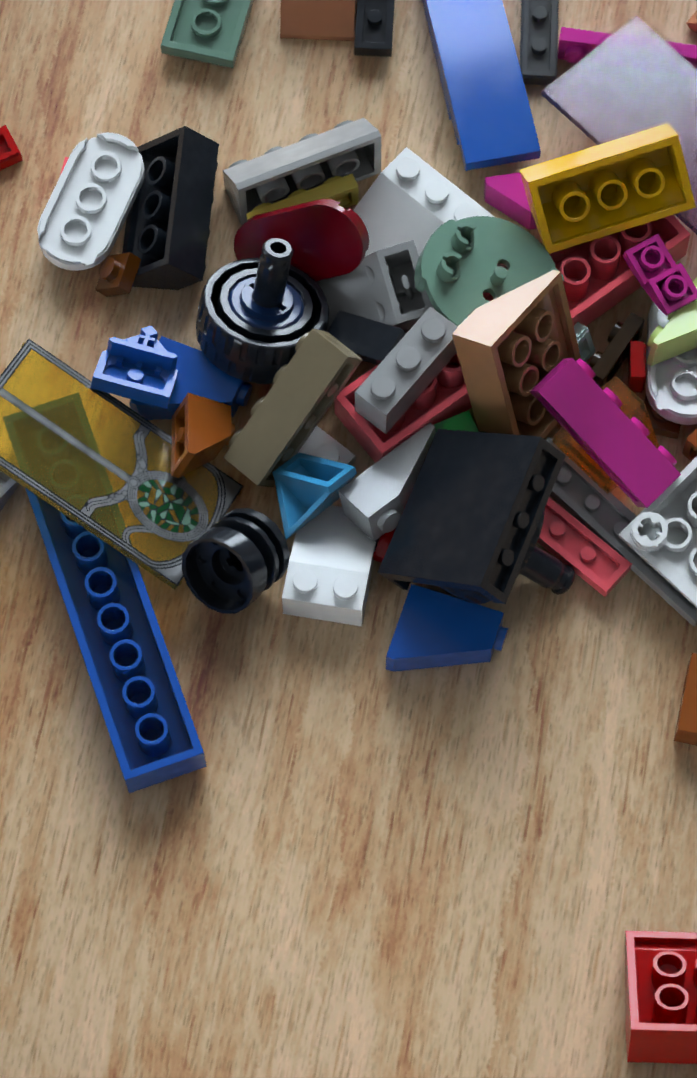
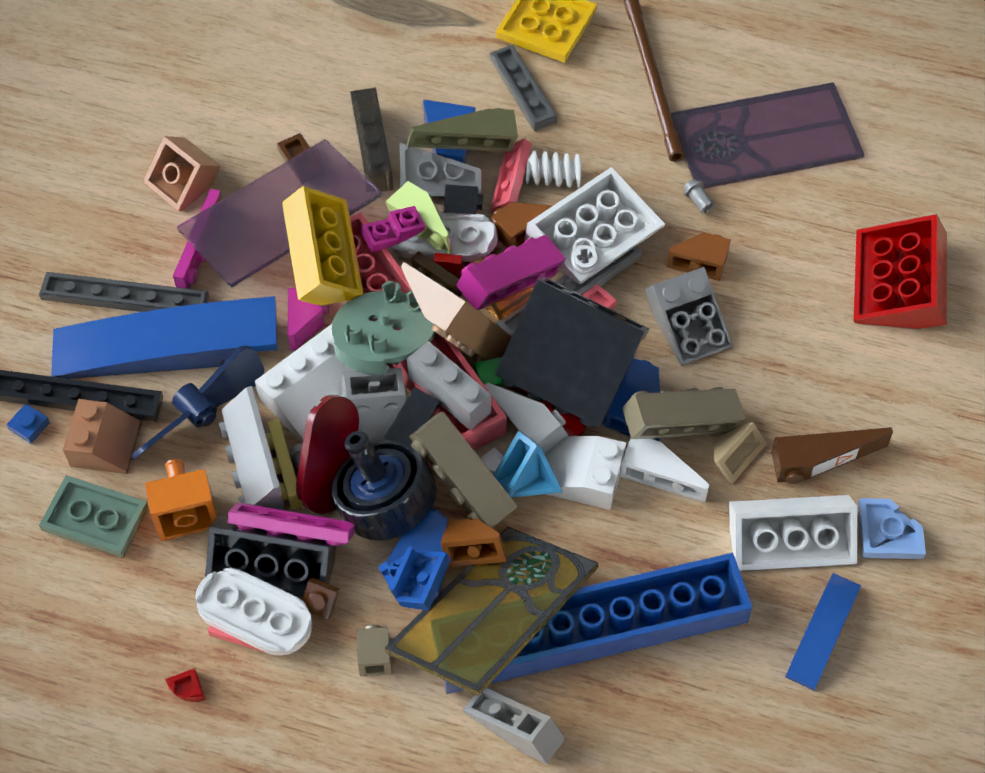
camera: 85 degrees left, 10 degrees down
black wheel [182,508,290,614] -> none
none -> dark blue piece [130,346,264,460]
none -> orange brick [145,459,218,541]
none -> dark pink plate [228,502,355,546]
none -> dark tan brick [357,625,397,676]
none -> white slope [620,438,710,503]
none -> dark tan brick [622,387,746,440]
none -> light grey slope [644,267,733,365]
none -> tan slope [713,422,767,484]
none -> white slope [729,495,857,571]
none -> reddish brown slope [771,427,893,484]
none -> blue slope [785,573,861,691]
none -> light blue plate [858,498,926,559]

